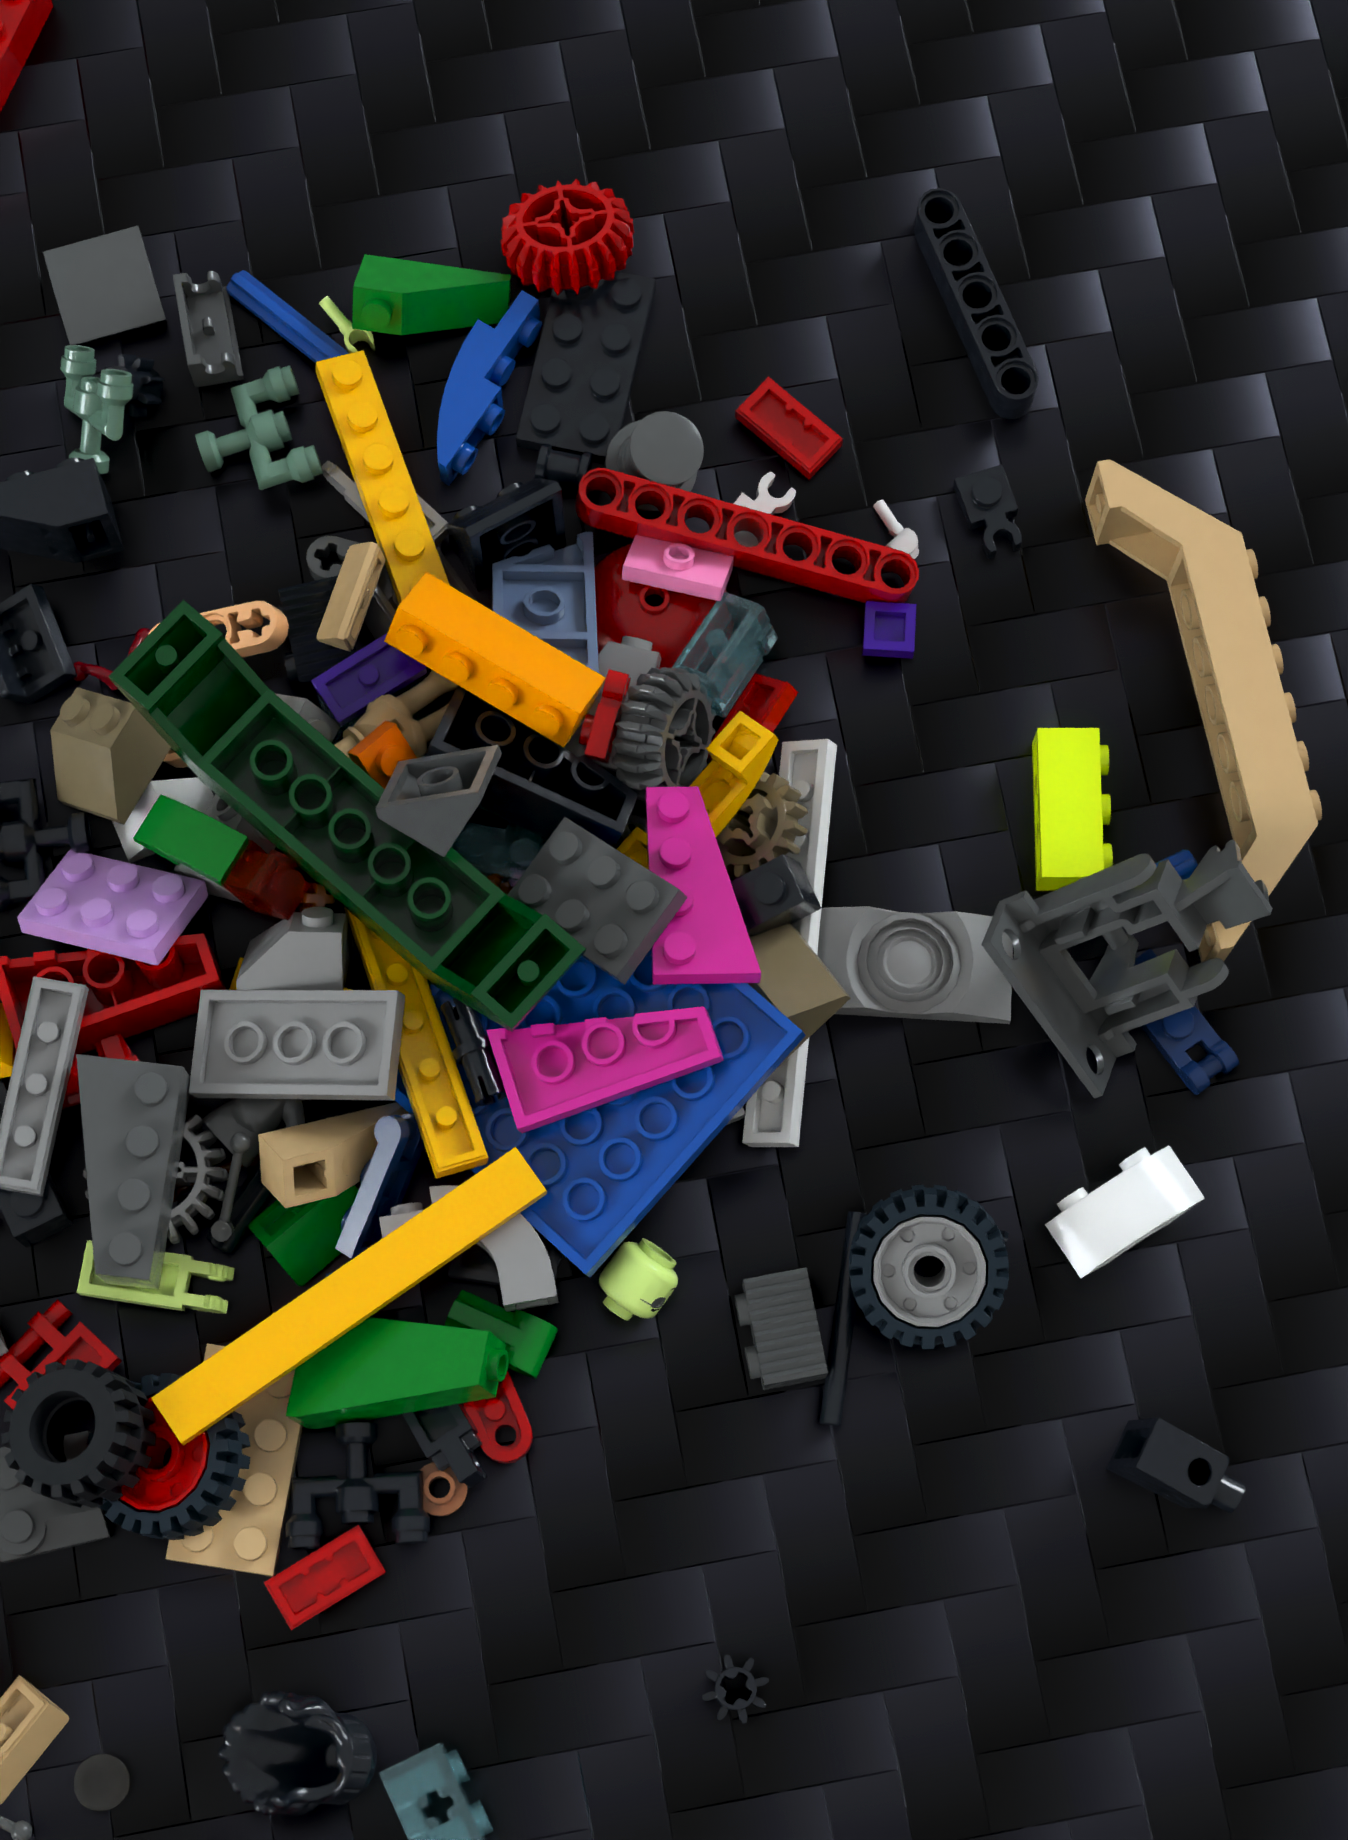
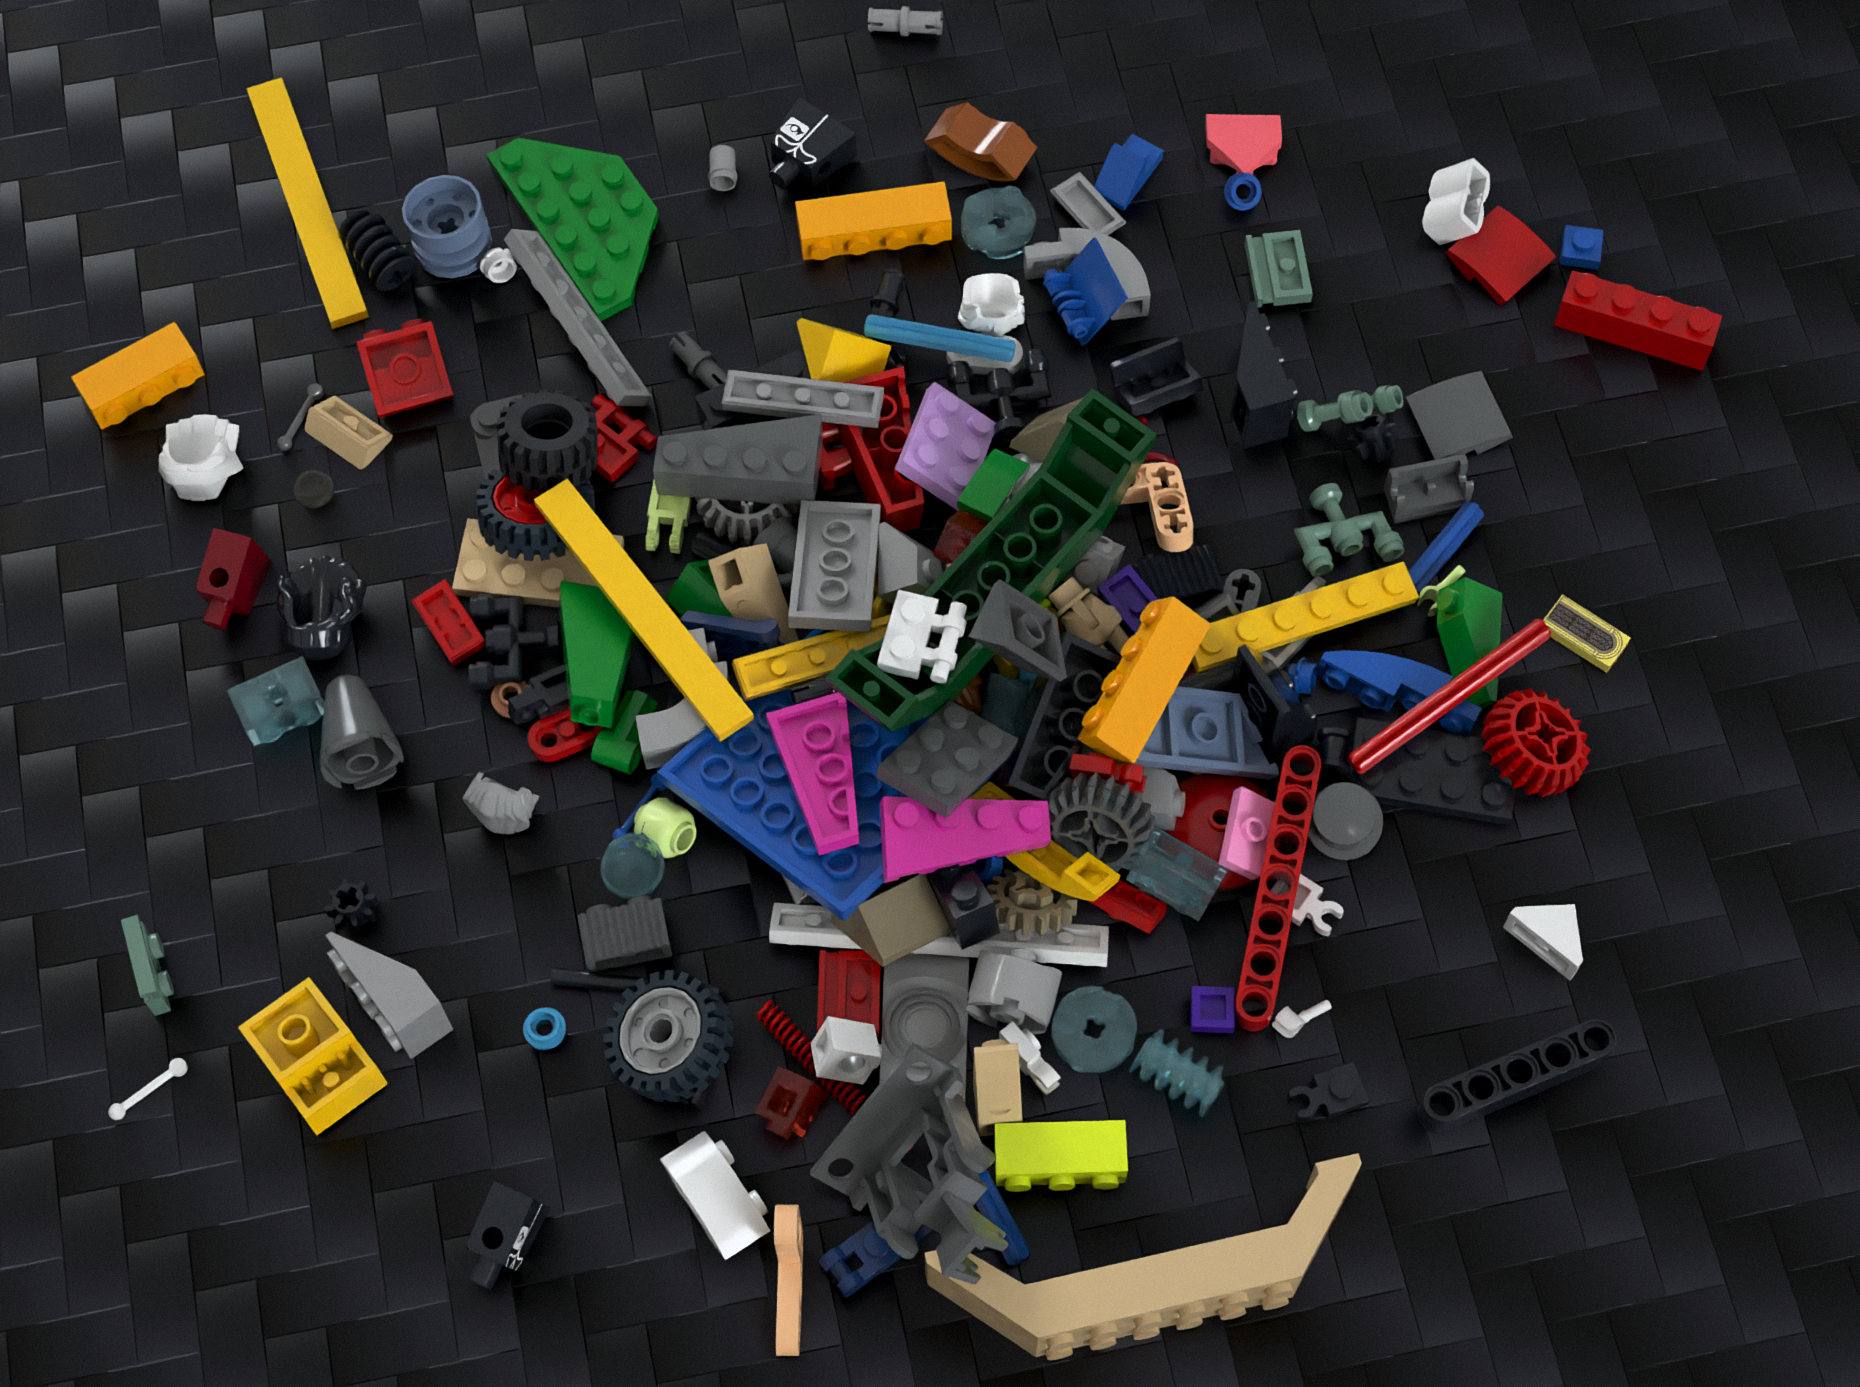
camera: 90 degrees right, 10 degrees down
dark grey hinge [211,1132,251,1242] -> none
tan slope [316,542,386,652] -> none
orange plate [347,721,417,789] -> none
red plate [735,376,843,480] -> none
none -> yellow slope [238,977,388,1135]
none -> dark grey cone [319,674,404,789]
none -> light grey slope [325,932,453,1059]
none -> light grey hair [462,772,540,834]
none -> dark azure plate [523,1007,566,1050]
none -> clear light blue hair [600,833,665,900]
none -> blue hinge [612,773,666,844]
none -> clear red brick [755,1066,830,1140]
none -> red piece [756,1000,913,1152]
none -> light nougat beam [774,1205,803,1356]
none -> white brick [811,1016,882,1085]
none -> red plate [817,950,881,1037]
none -> white plate [877,590,967,683]
none -> light grey brick [966,949,1062,1034]
none -> tan slope [973,1039,1022,1137]
none -> white plate [999,1021,1060,1096]
none -> clear light blue plate [1051,986,1137,1073]
none -> clear light blue piece [1129,1028,1226,1118]
none -> blue plate [1288,657,1318,697]
none -> red axle [1348,619,1551,774]
none -> white slope [1503,904,1583,980]
none -> tile [1543,595,1631,673]

